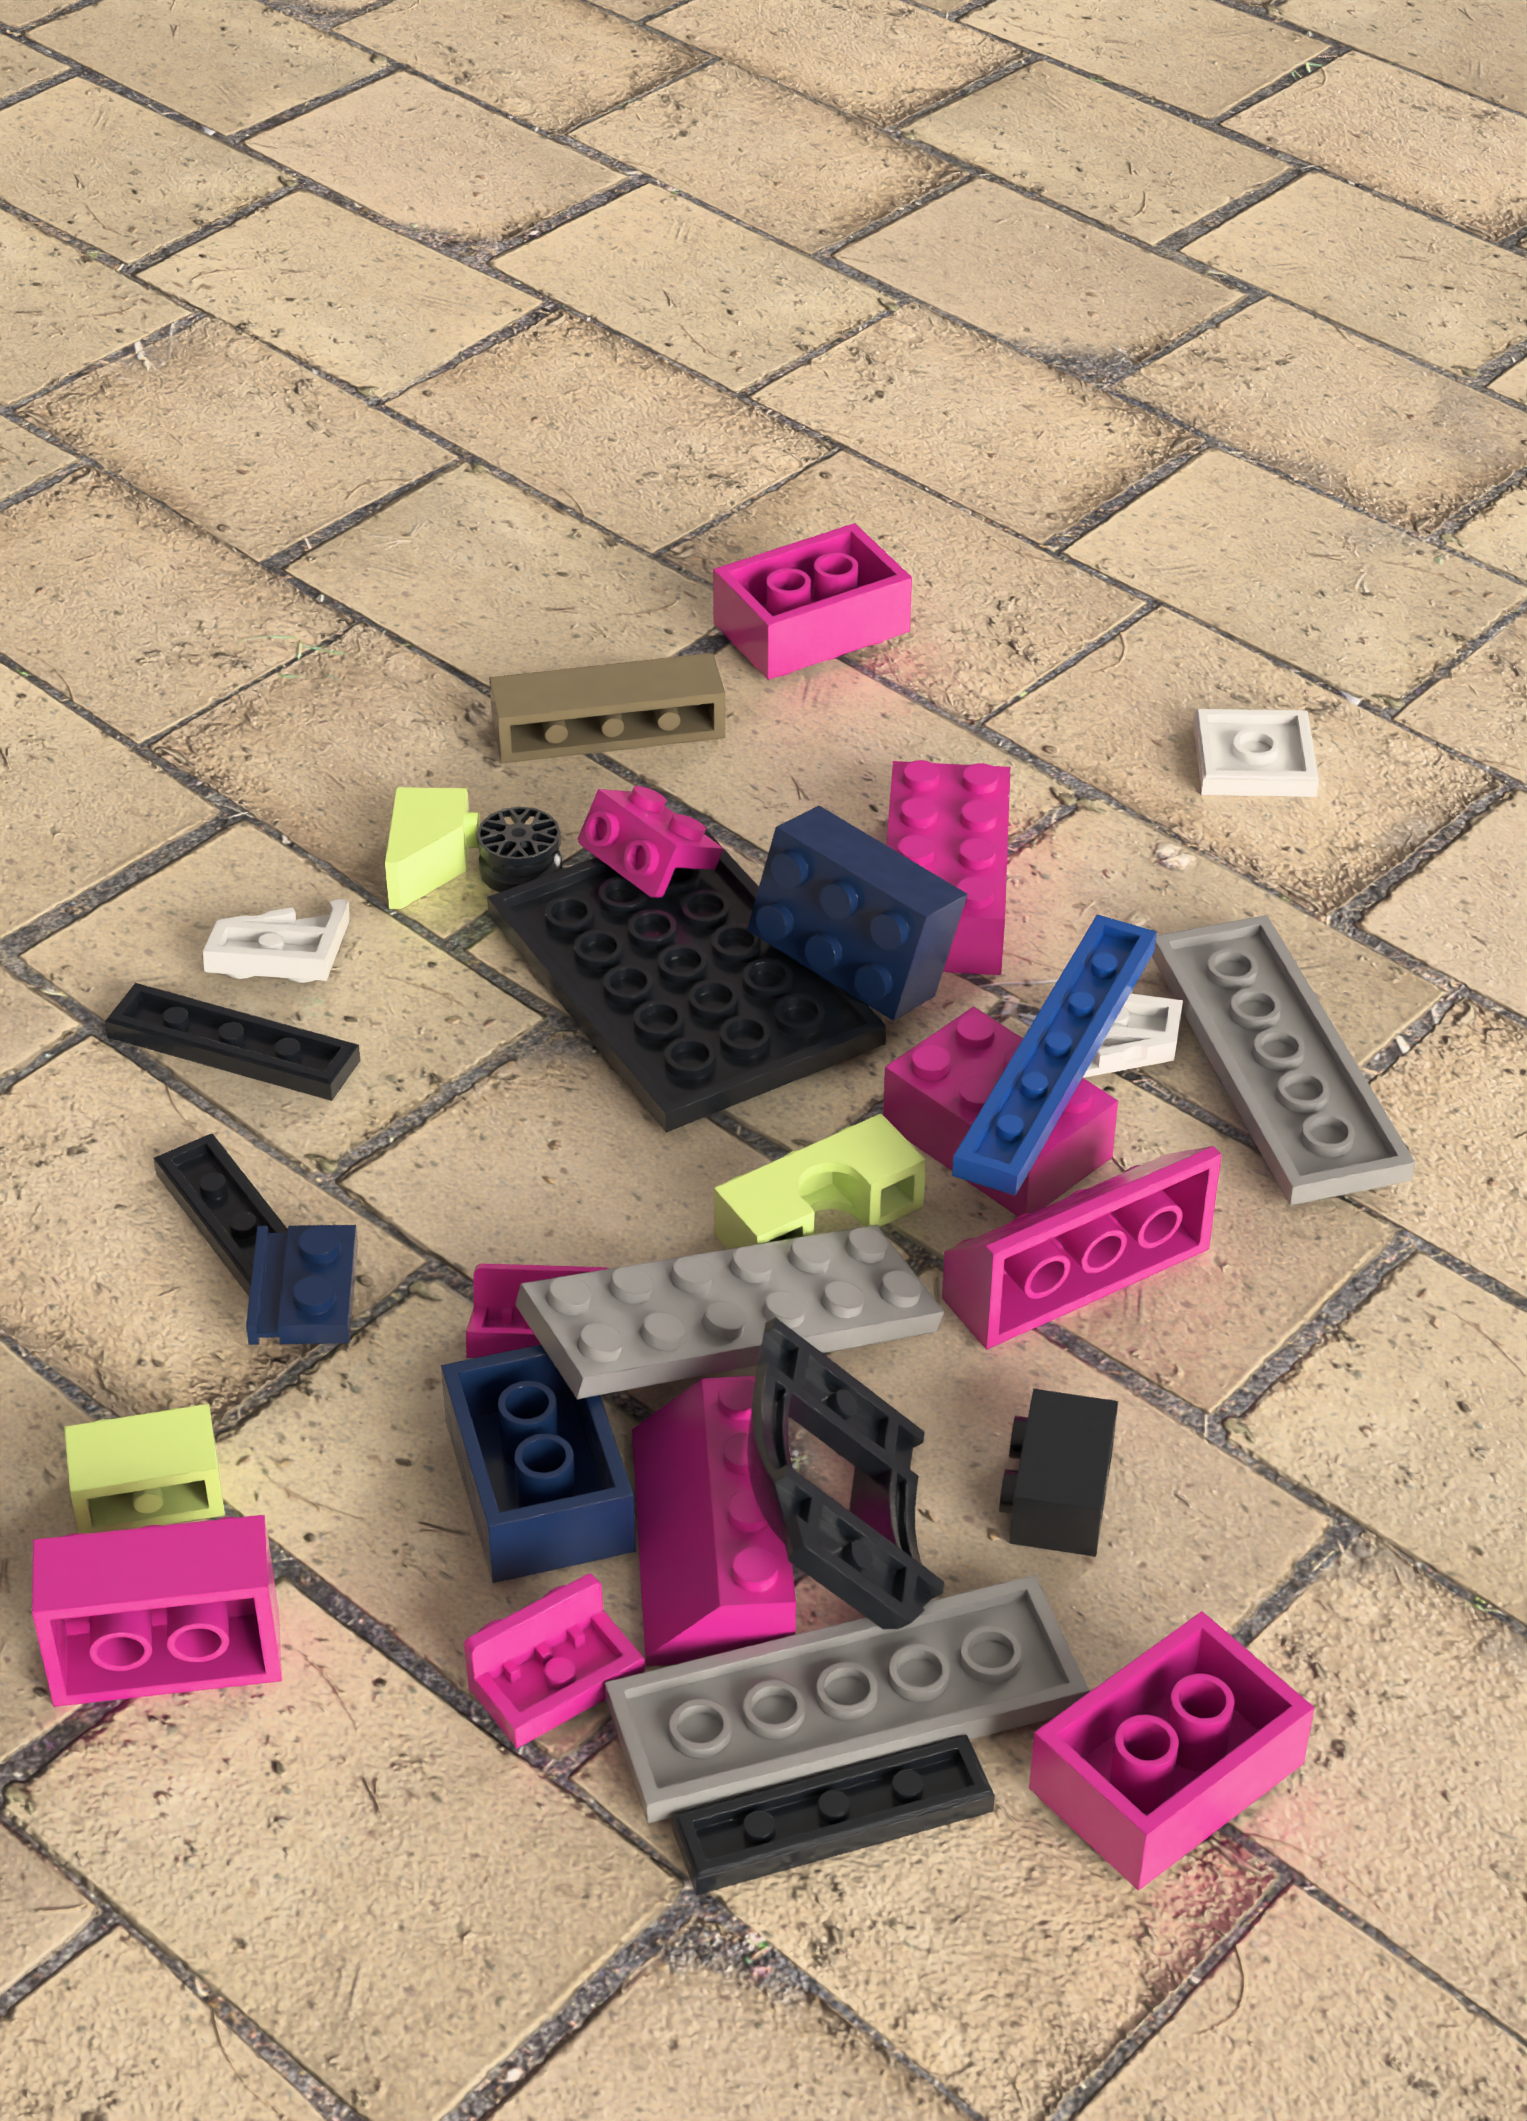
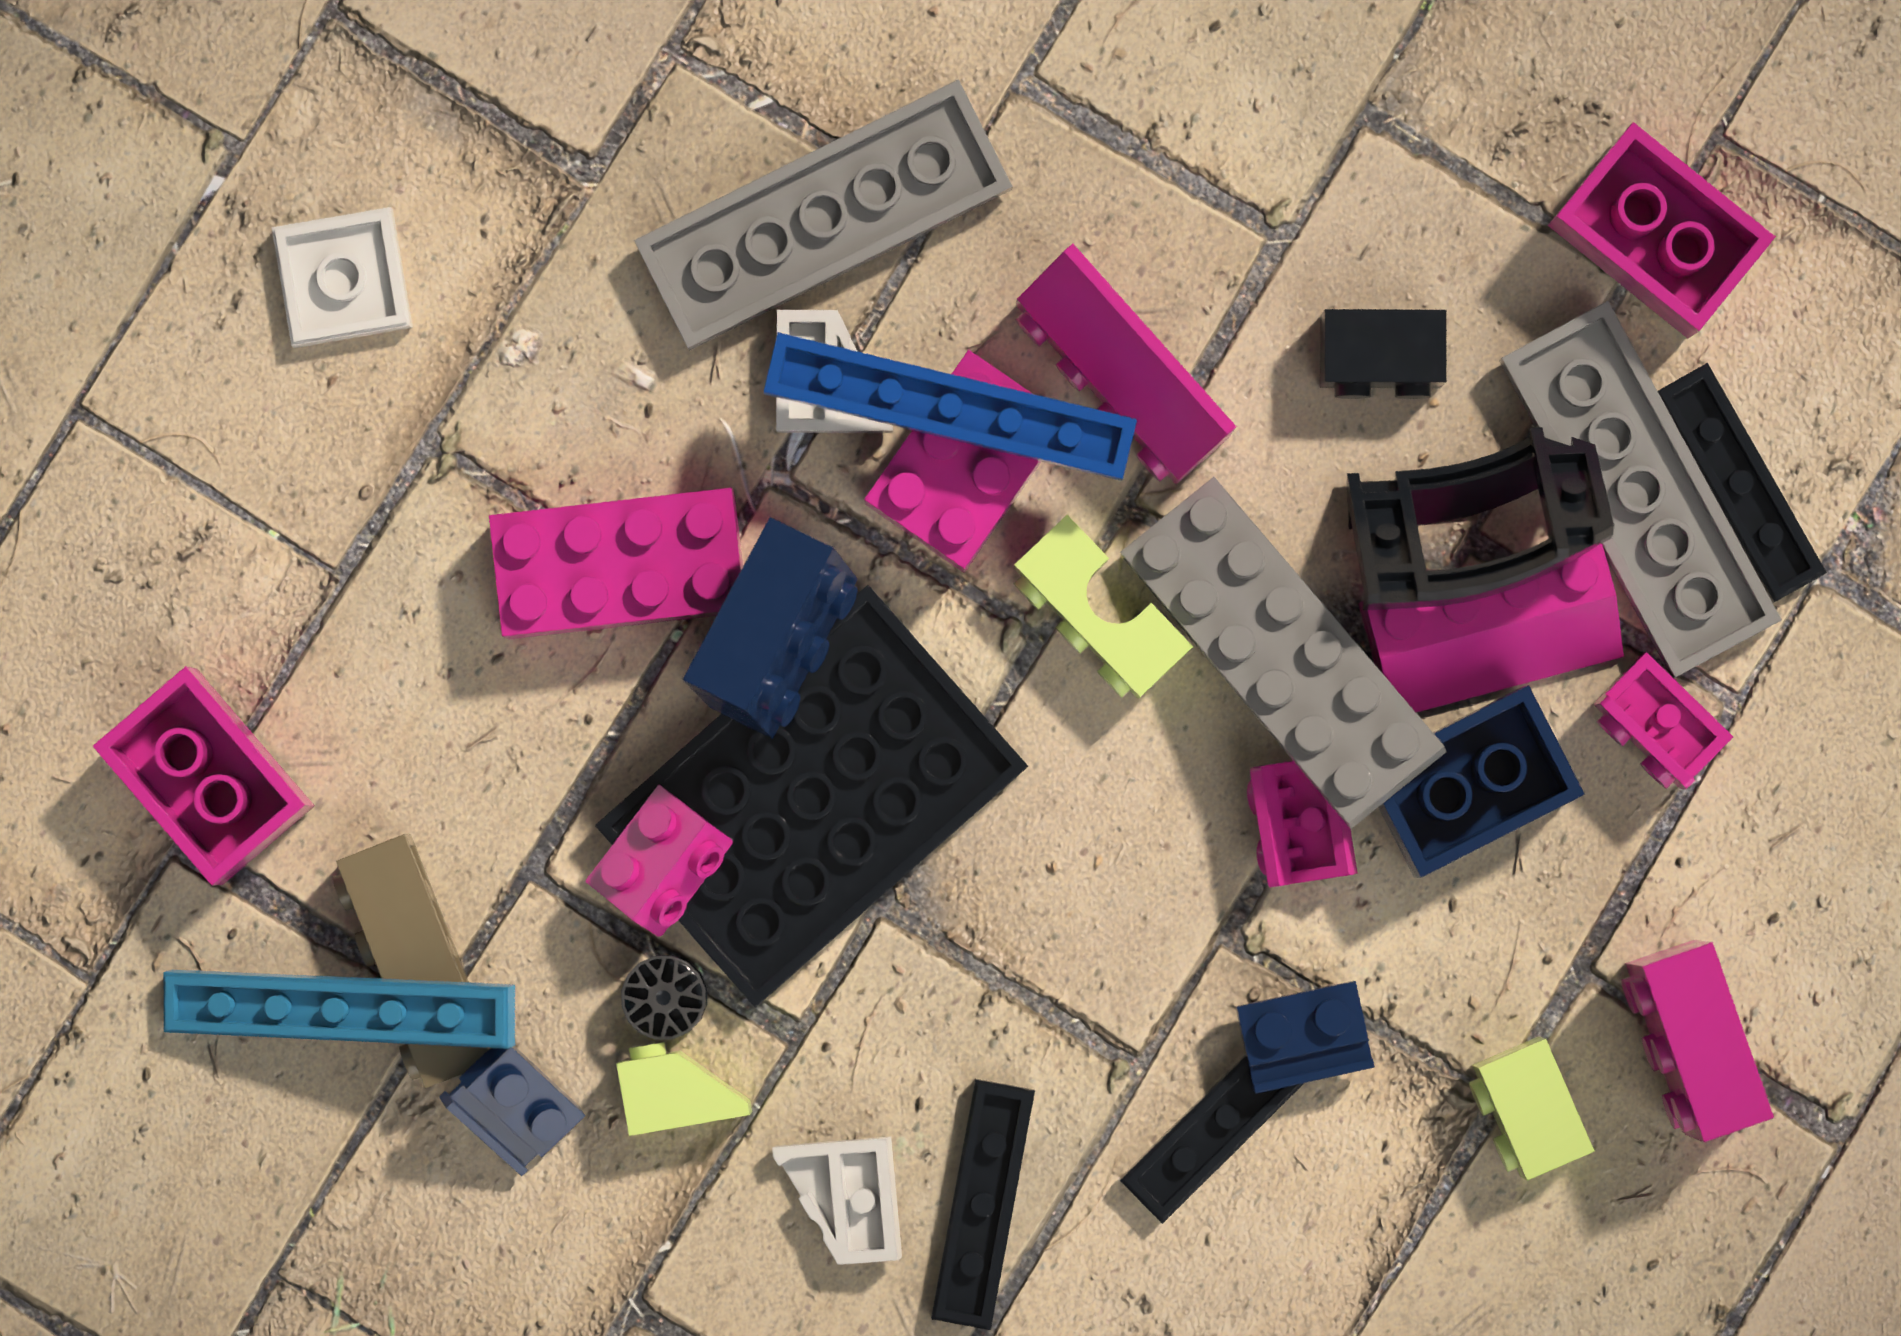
camera: 100 degrees left, 45 degrees up
none -> dark azure tile [163,969,515,1049]
none -> plate [439,1046,586,1176]

